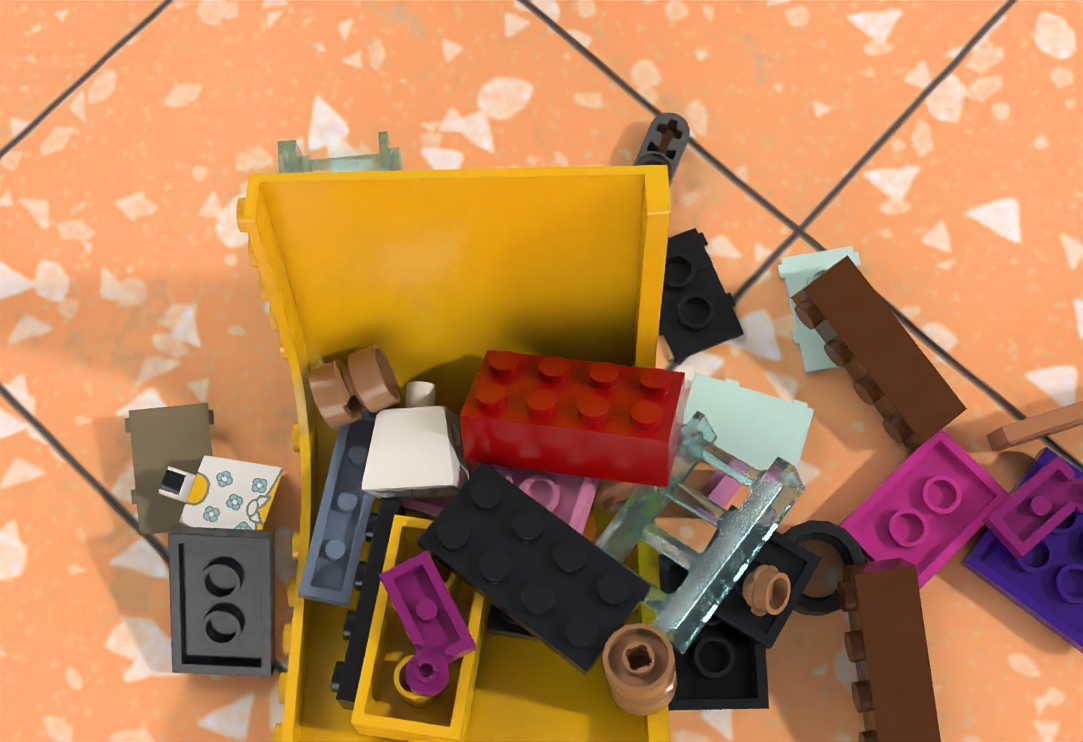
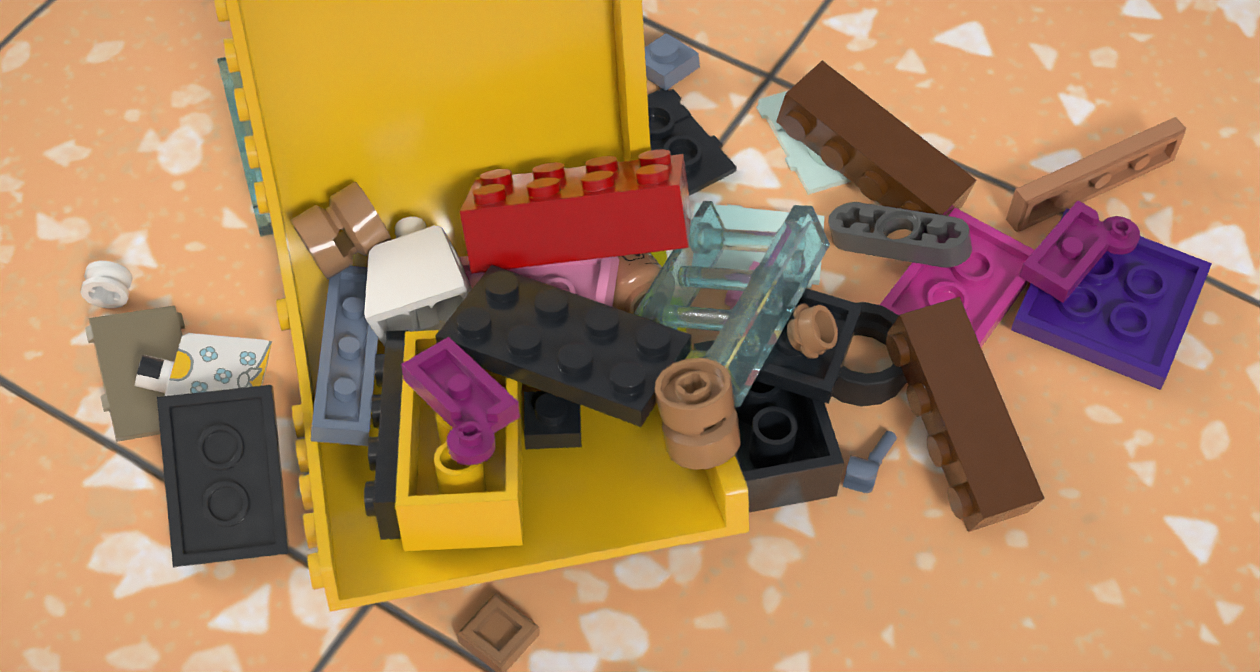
camera: 15 degrees left, 20 degrees down
none -> white bush [80,261,133,309]
none -> sand blue plate [645,33,700,91]
none -> dark grey beam [828,202,972,268]
none -> sand blue hand [843,431,897,493]

